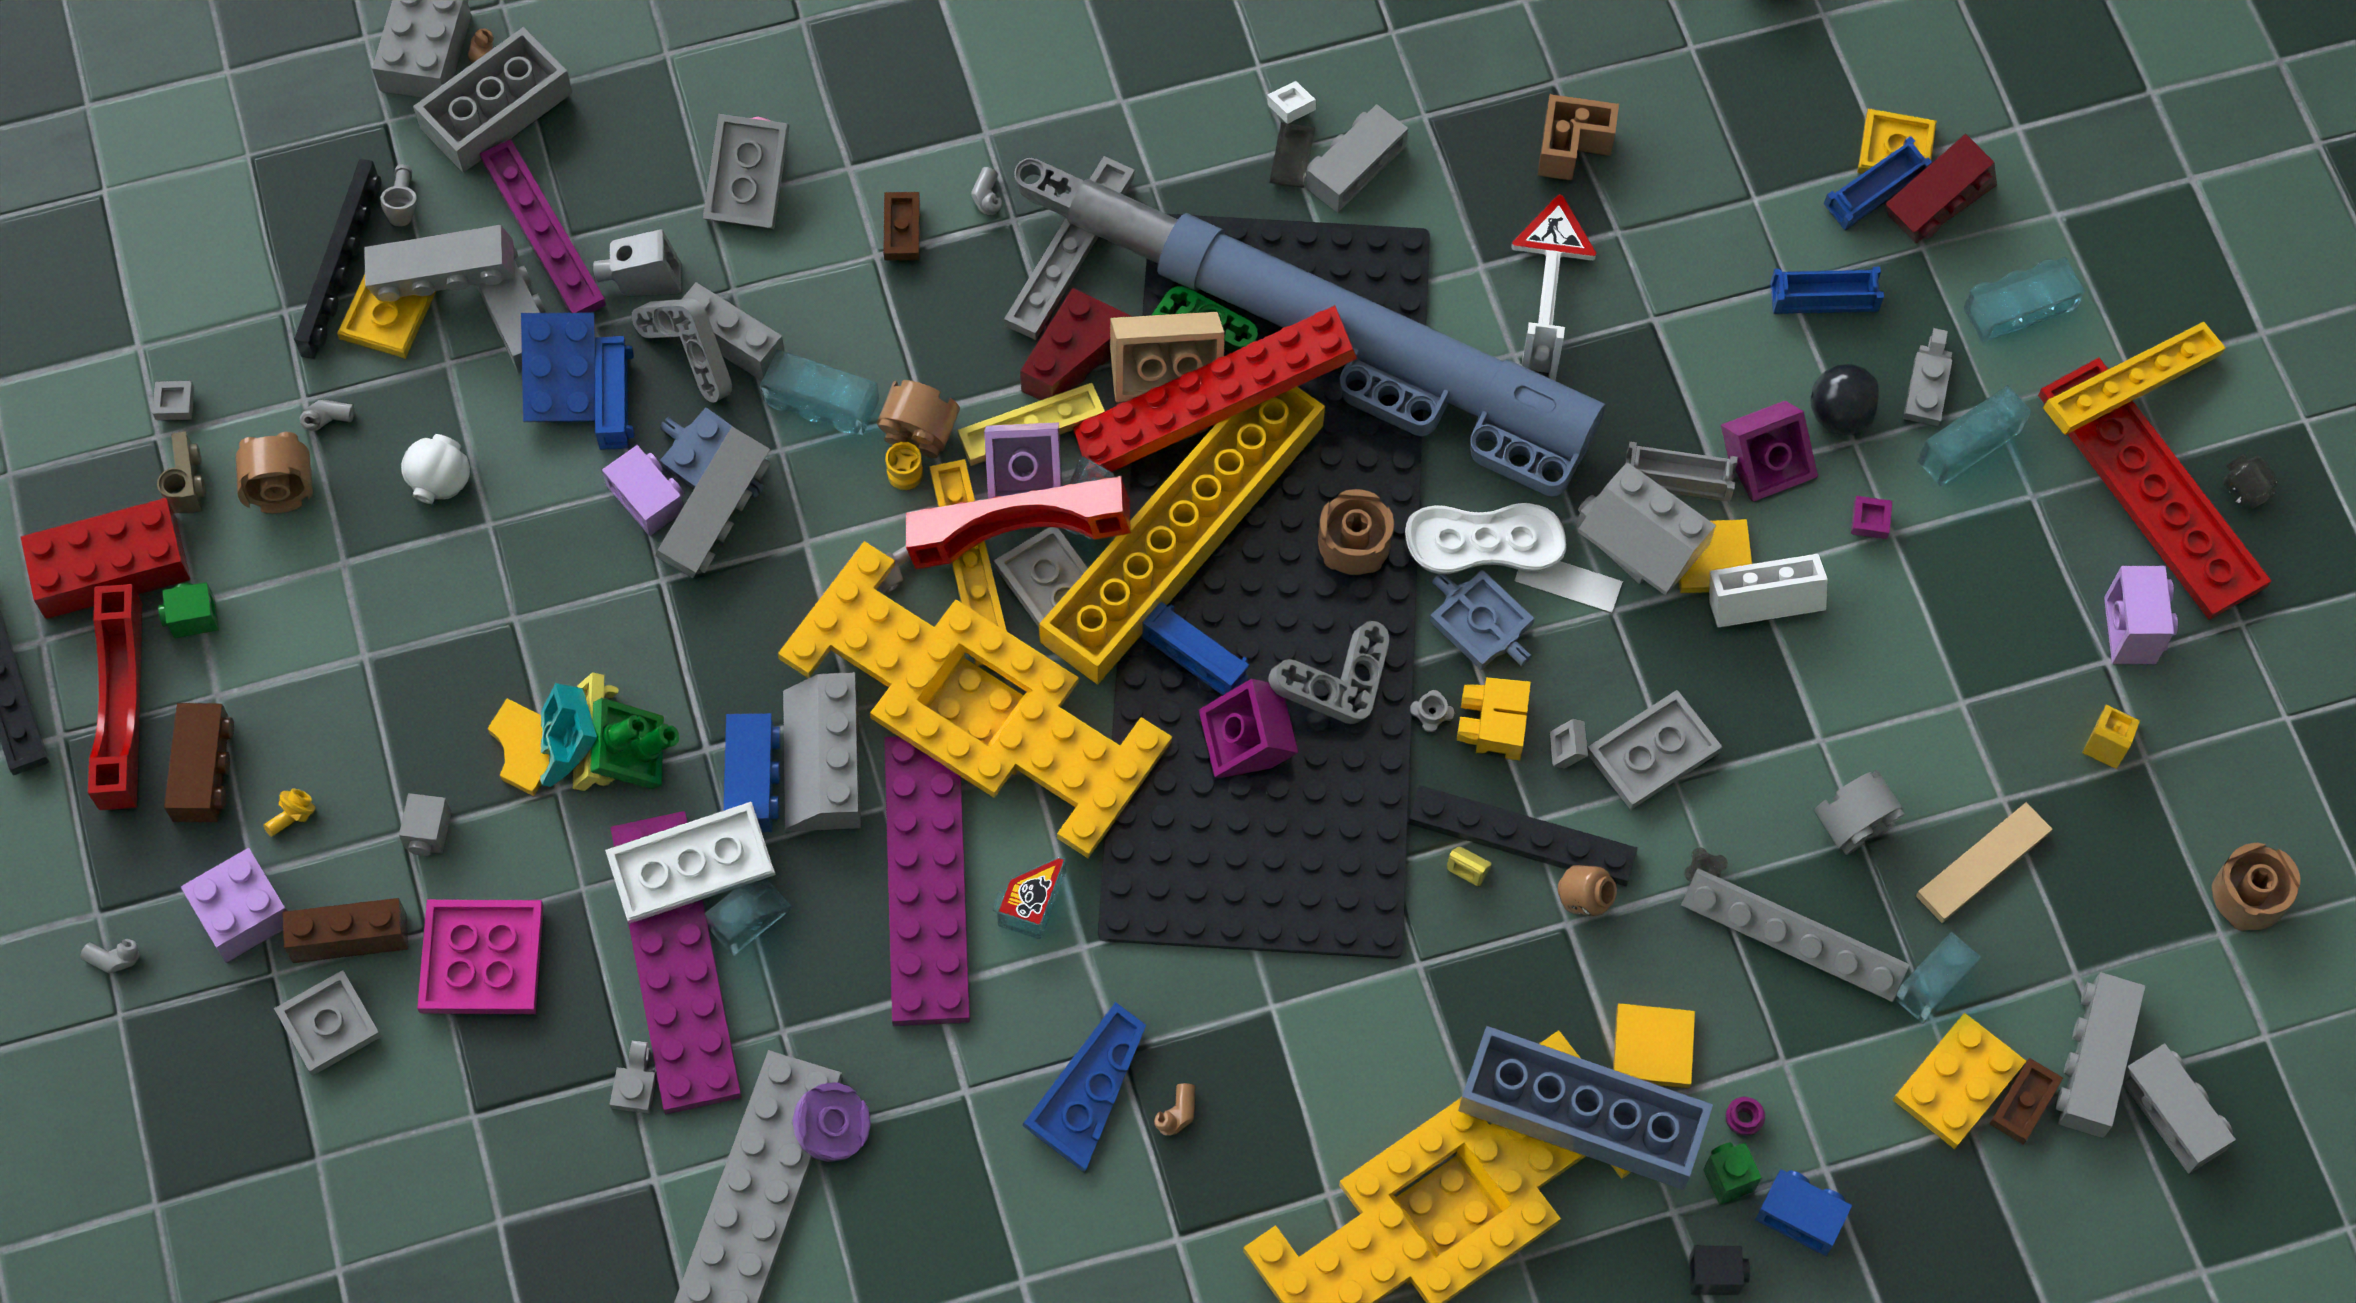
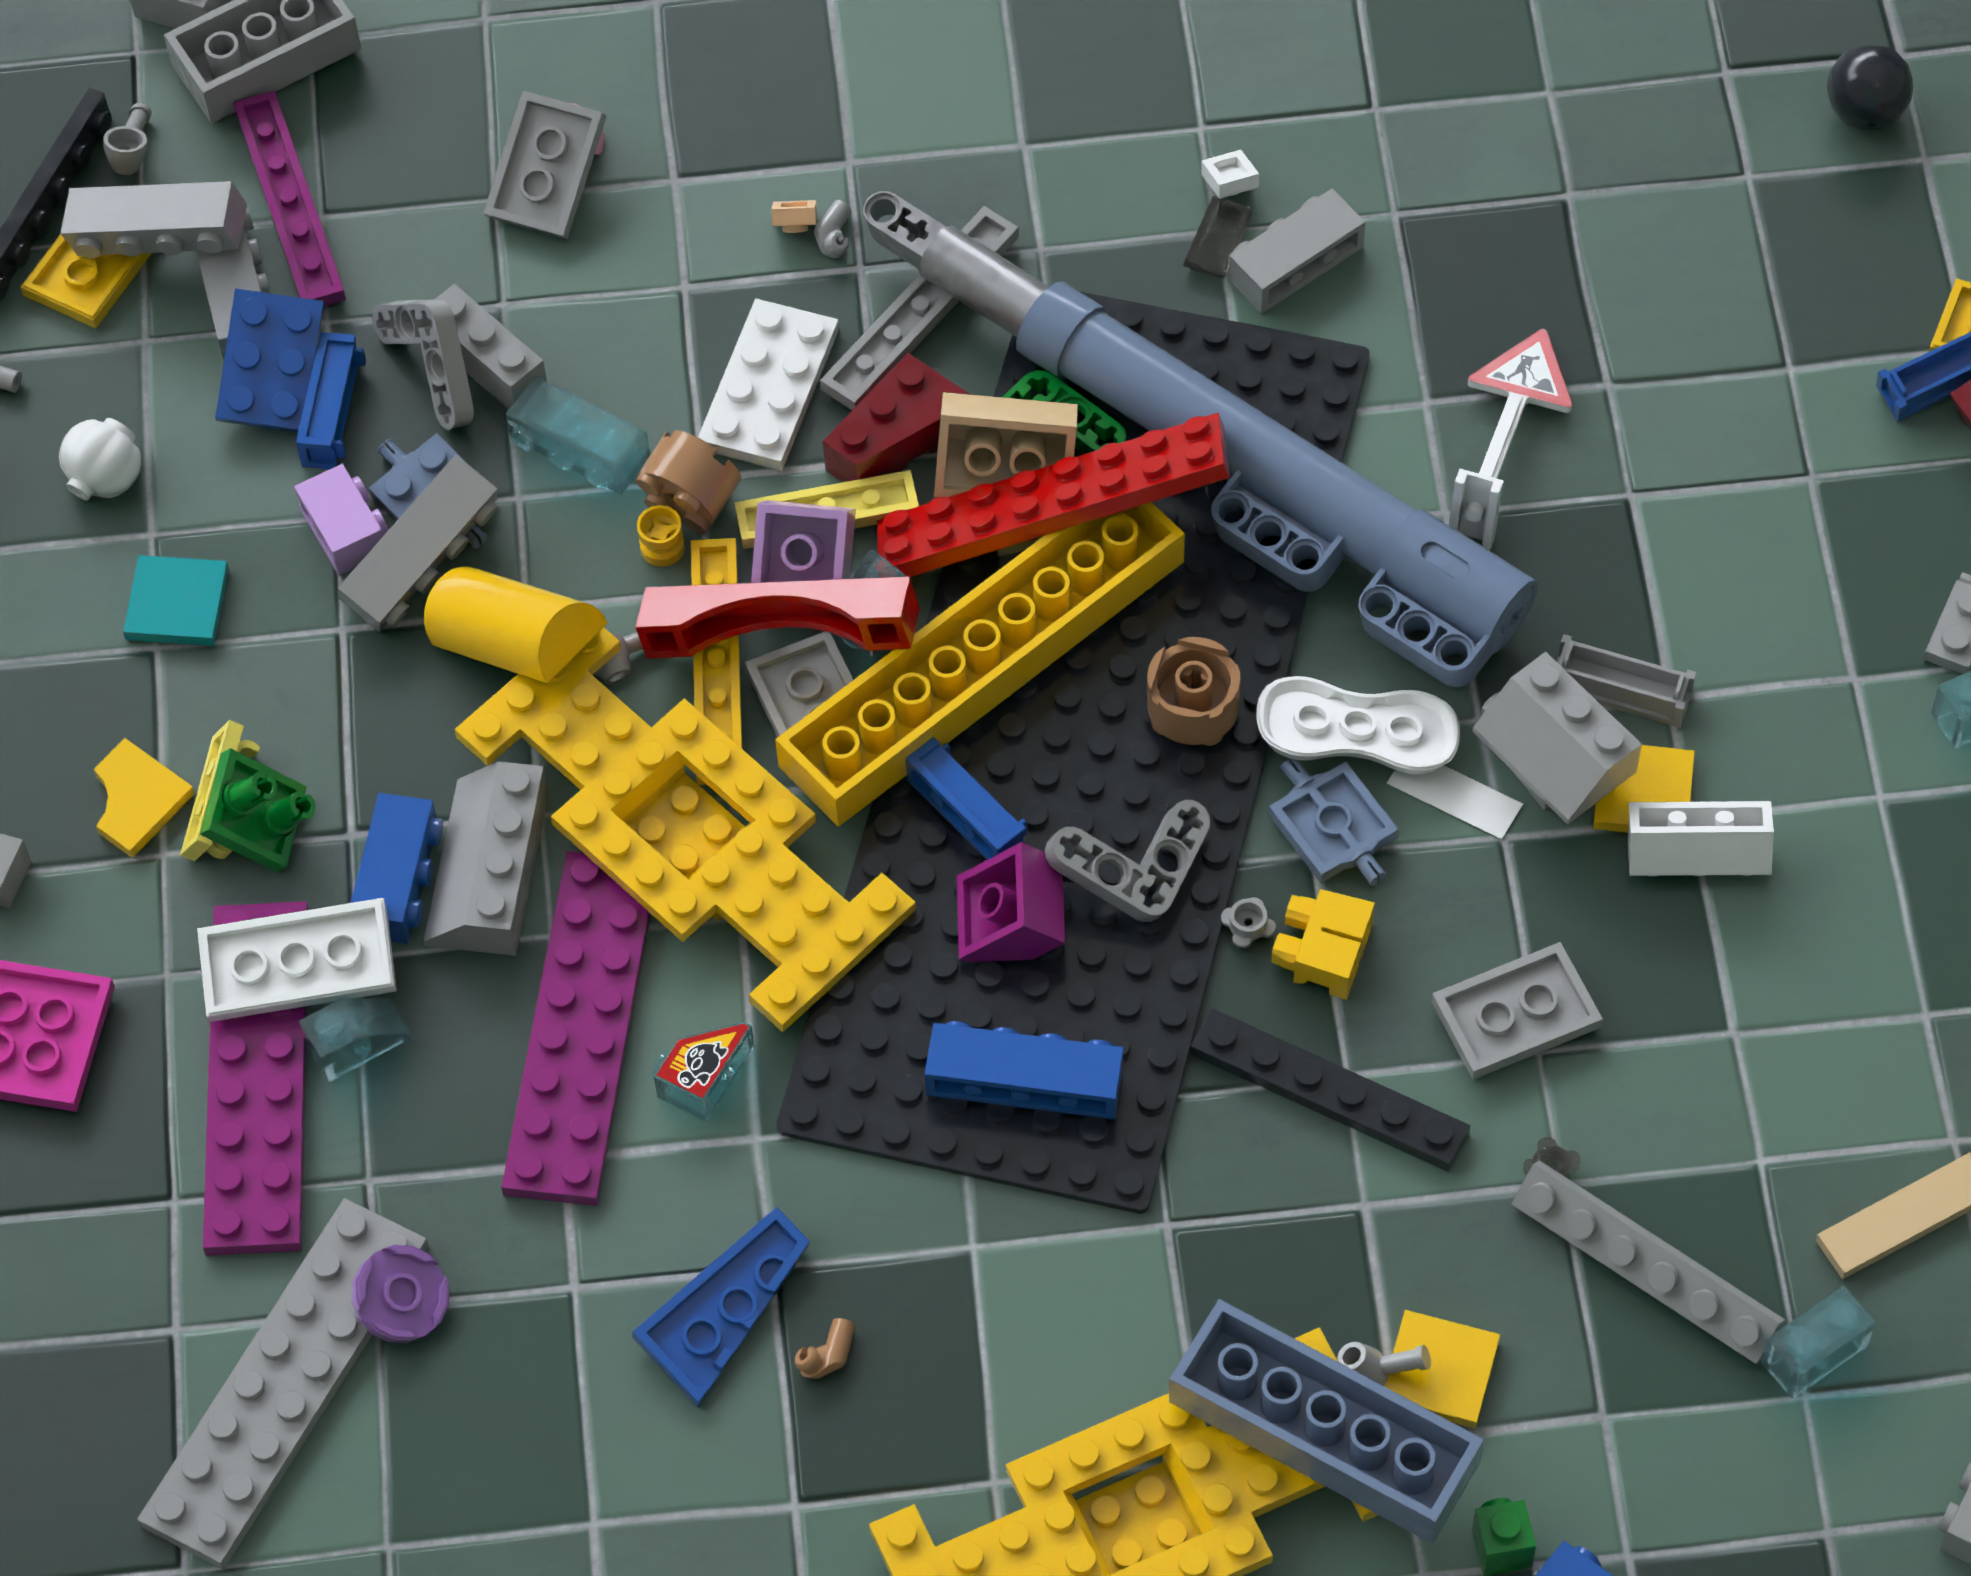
camera: 15 degrees right, 5 degrees down
teal slope [540,683,597,787] -> none
light grey torso [593,229,682,296] -> none
light grey plate [610,1040,657,1114] -> none
reddish brown plate [883,192,920,261] -> none
light yellow slope [1447,847,1492,886] -> none
medium nougat brick [1537,94,1619,180] -> none
light grey plate [1550,719,1588,769] -> none
medium nougat head [1558,865,1617,916] -> none
magenta slope [1721,401,1818,502] -> none
magenta plate [1725,1097,1765,1136] -> none
blue container [1770,267,1884,314] -> none
black helmet [1811,364,1879,435] -> none
light grey brick [1814,770,1905,855] -> none
magenta plate [1851,496,1892,539] -> none
yellow plate [1893,1012,2027,1149] -> none
reddish brown plate [1989,1058,2063,1145] -> none
none -> teal tile [123,555,229,646]
none -> yellow brick [424,566,608,683]
none -> white plate [698,298,839,471]
none -> light nougat plate [771,200,817,233]
none -> blue brick [924,1021,1124,1119]
none -> light grey bar [1337,1342,1431,1386]

